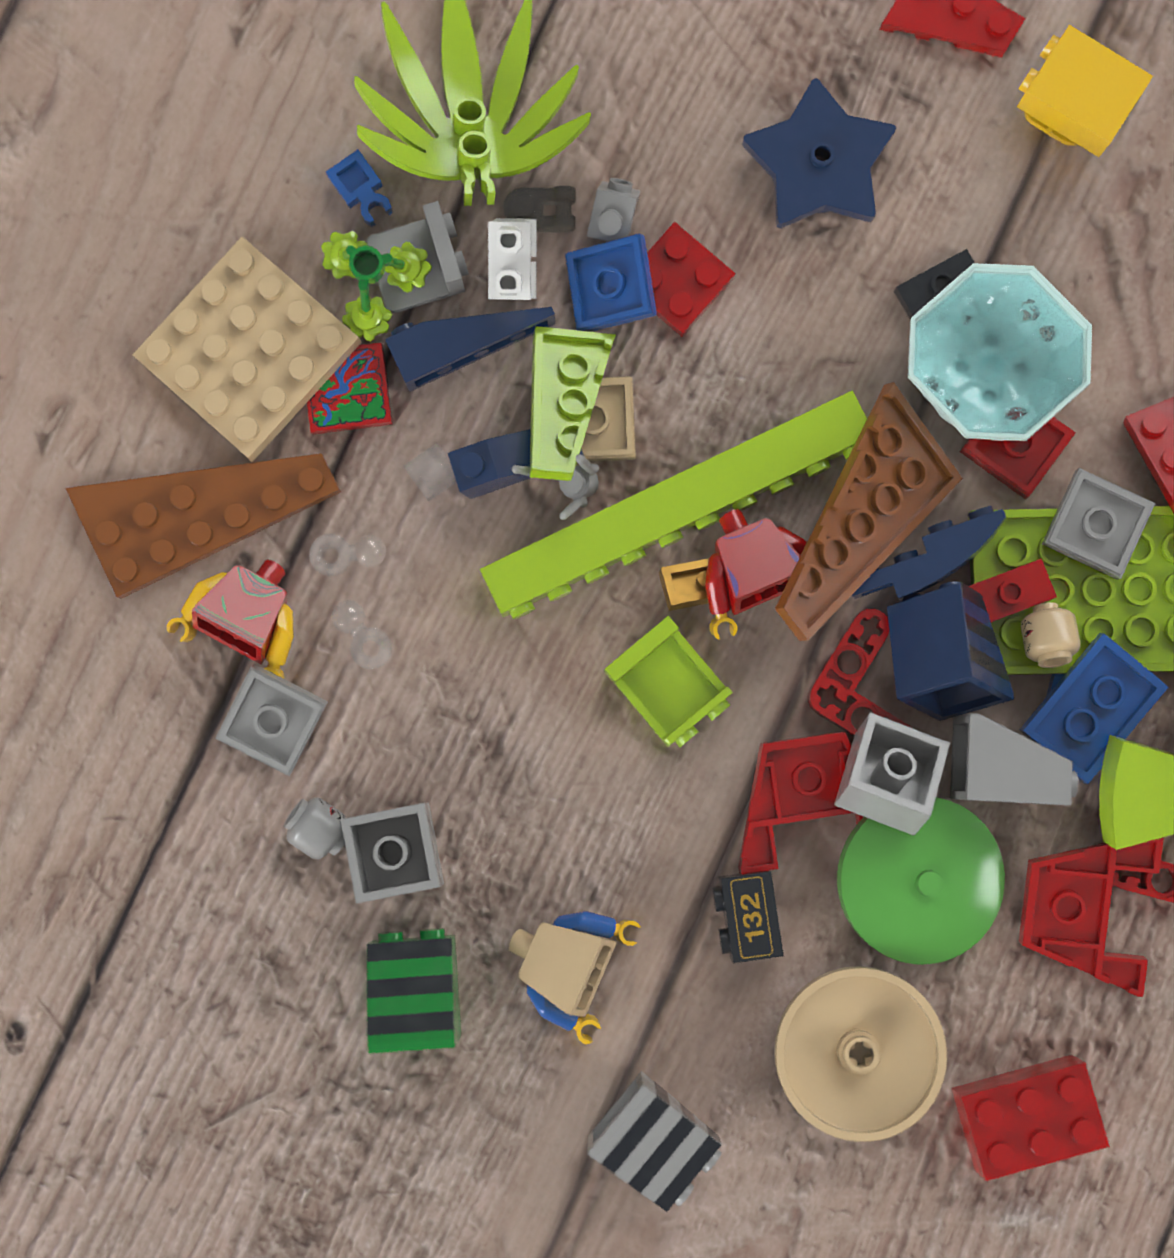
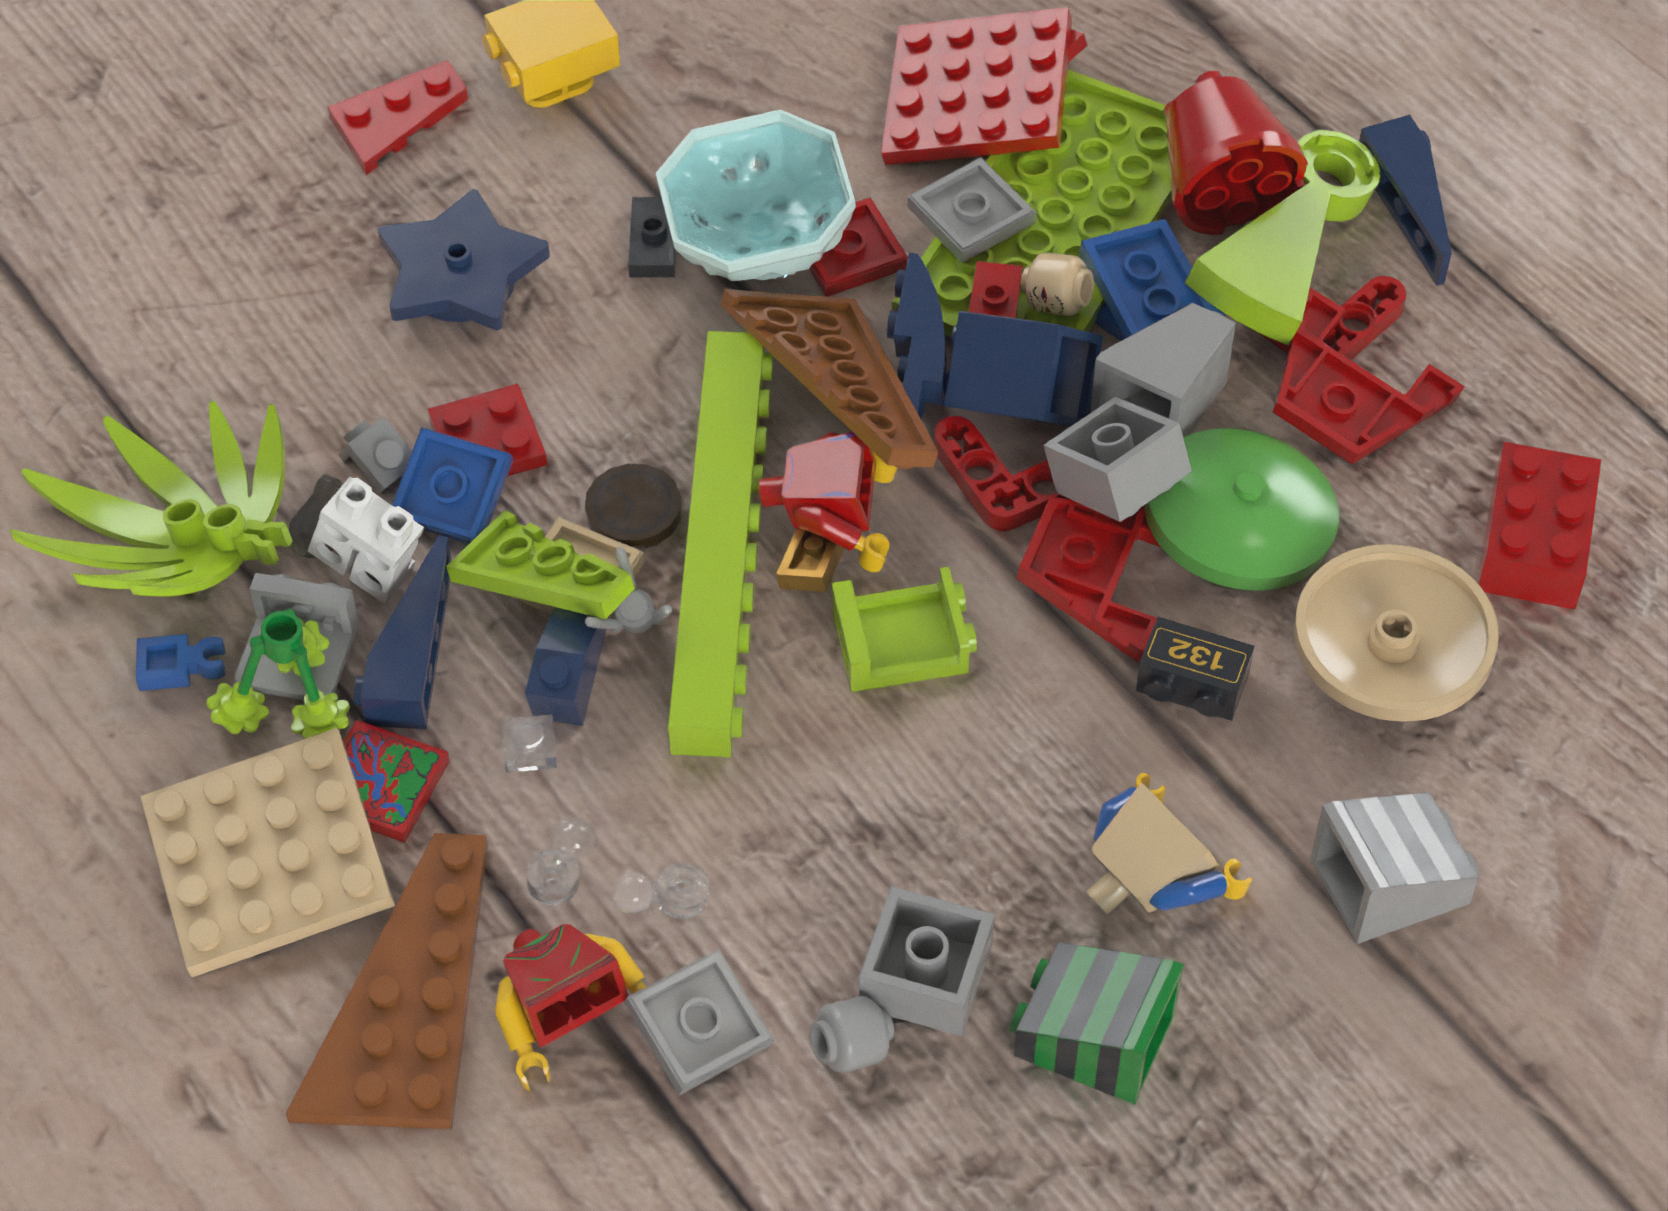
camera: 65 degrees left, 30 degrees down
none -> dark brown tile [585,463,682,549]

